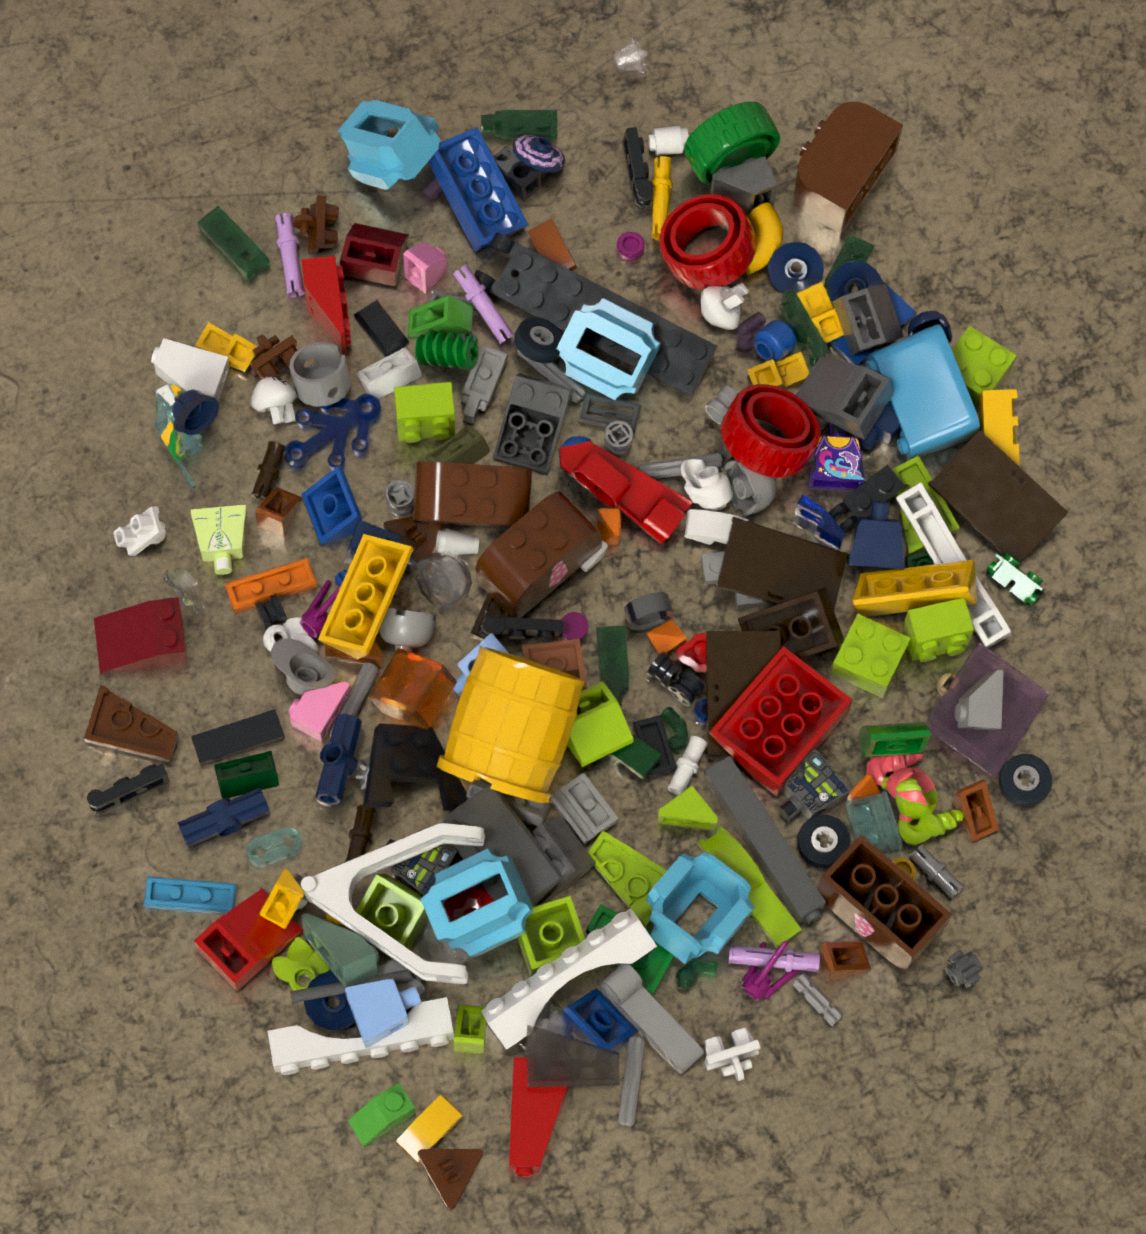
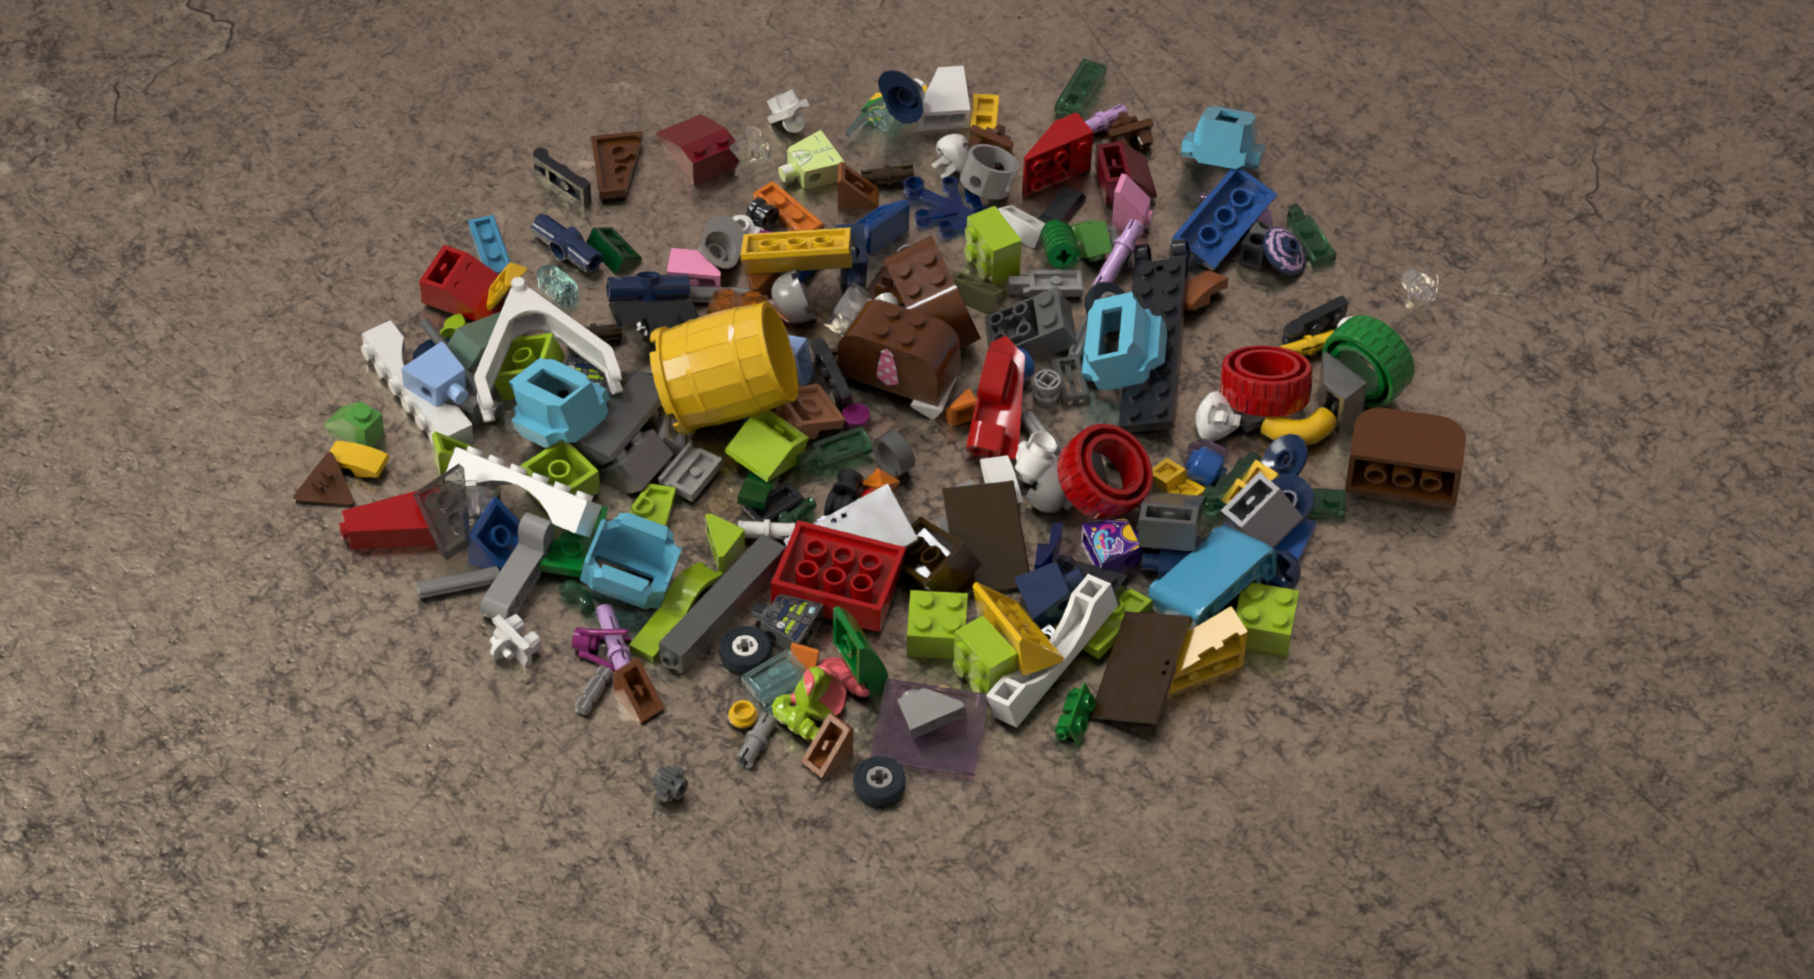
camera: 70 degrees right, 20 degrees down
black tile [191,709,285,766] -> none
magenta tile [617,232,645,261] -> none
reddish brown brick [817,835,952,969] -> none

